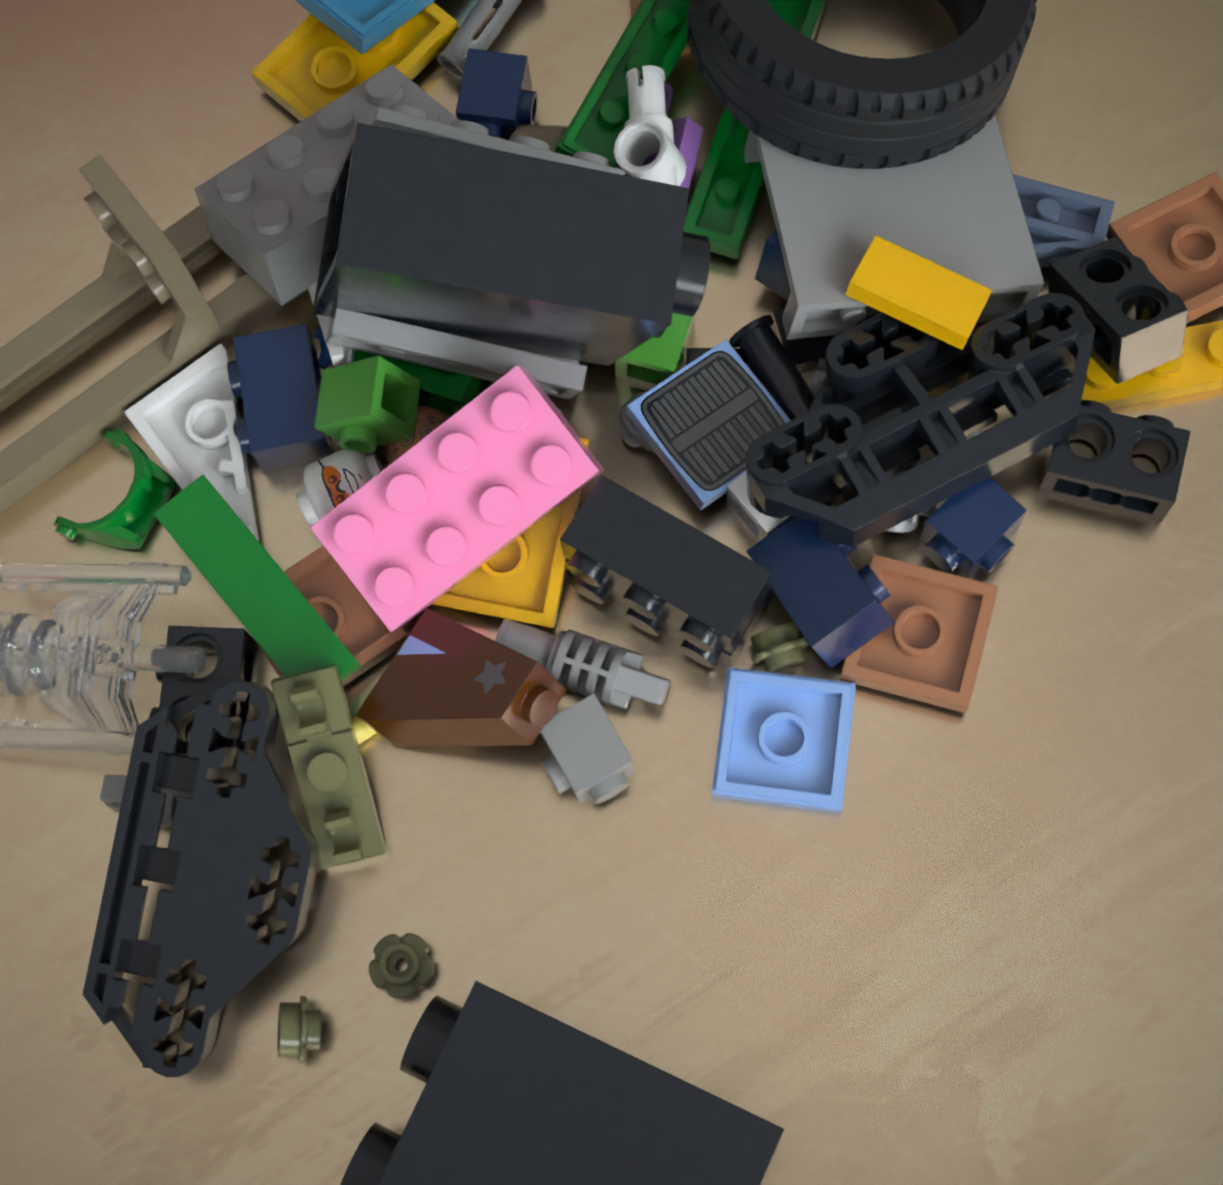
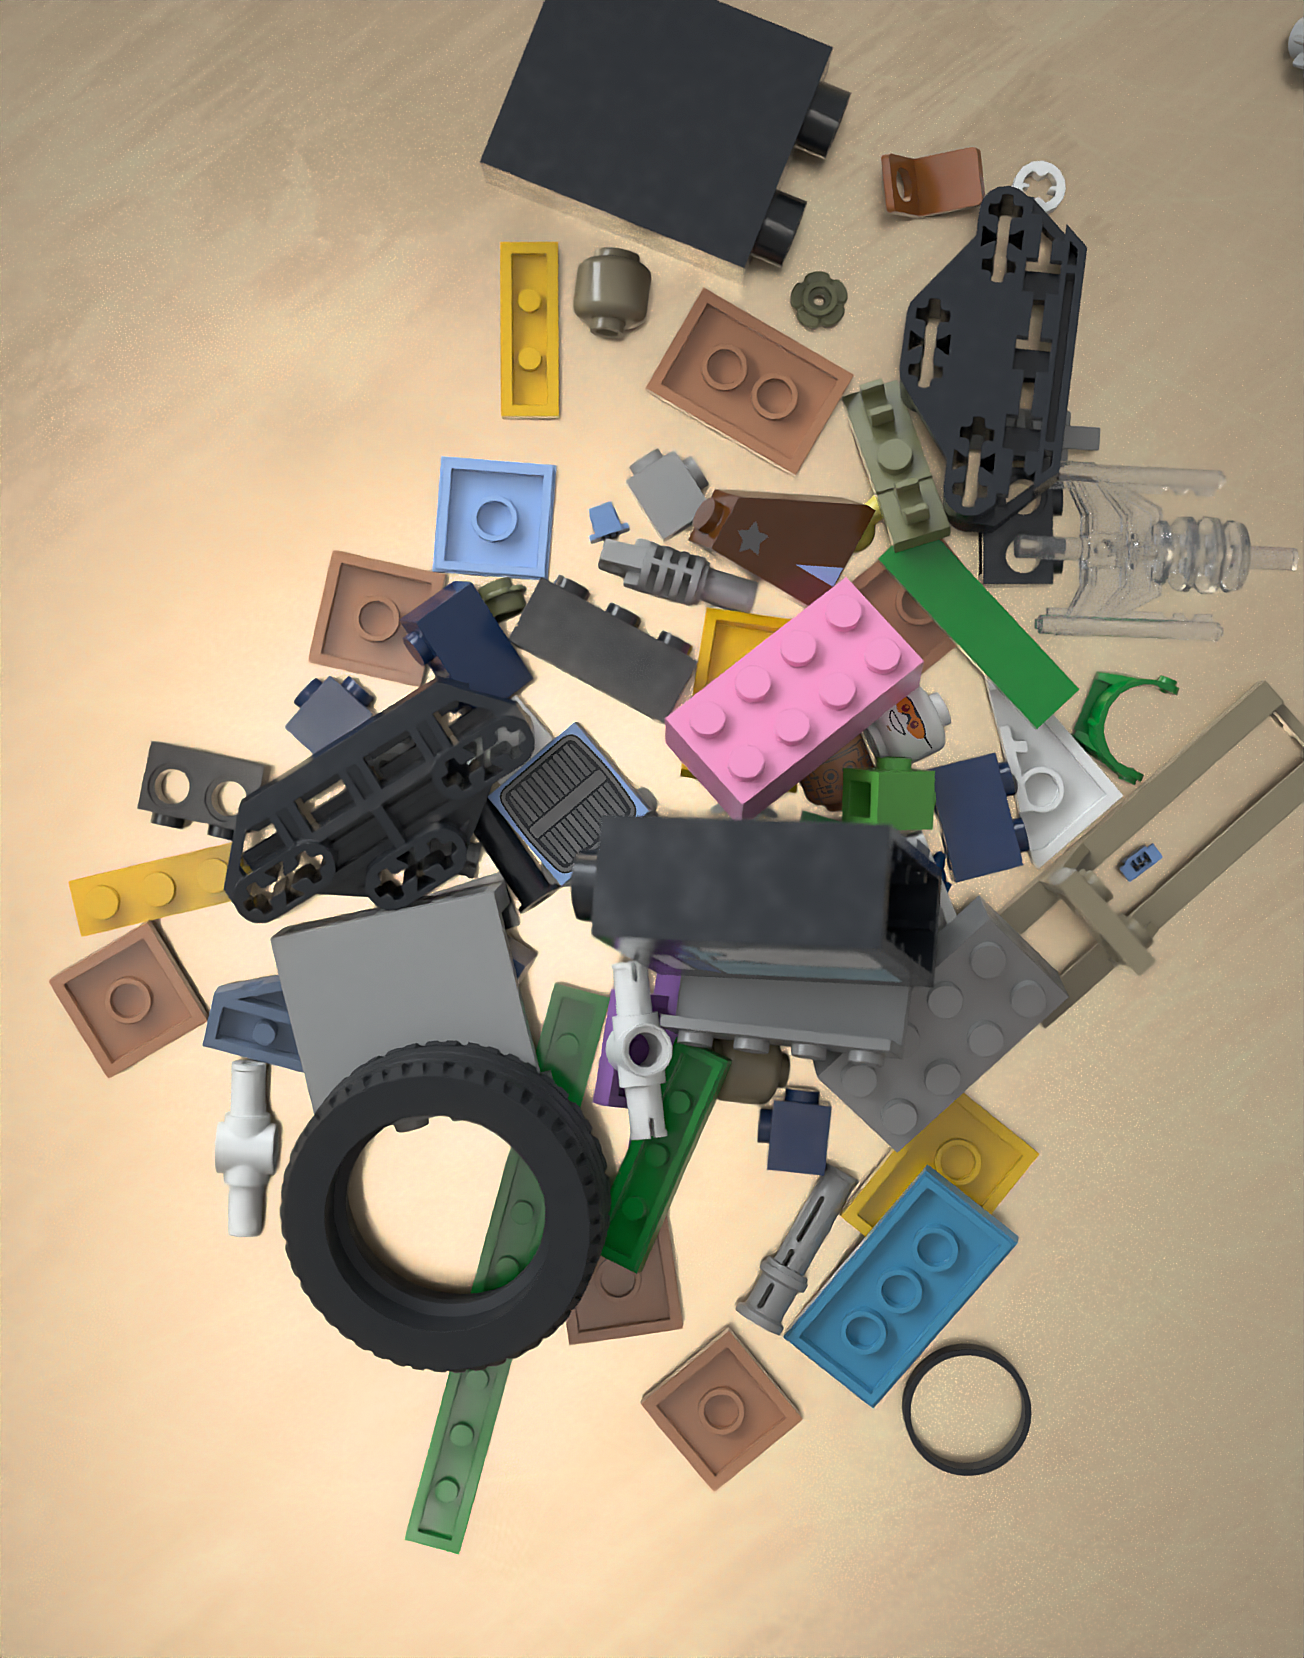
camera: 170 degrees right, 15 degrees up
olive plate [277,996,321,1063] -> none
yellow tile [845,235,992,350] -> none
black brick [1048,237,1188,384] -> none
none -> white pin [215,1060,279,1237]
none -> yellow plate [500,242,559,419]
none -> dark tan head [573,247,651,338]
none -> medium blue piece [588,501,630,545]
none -> nougat plate [645,287,854,477]
none -> dark orange bracket [881,147,985,219]
none -> white bush [1012,161,1066,214]
none -> medium blue piece [1119,843,1163,882]

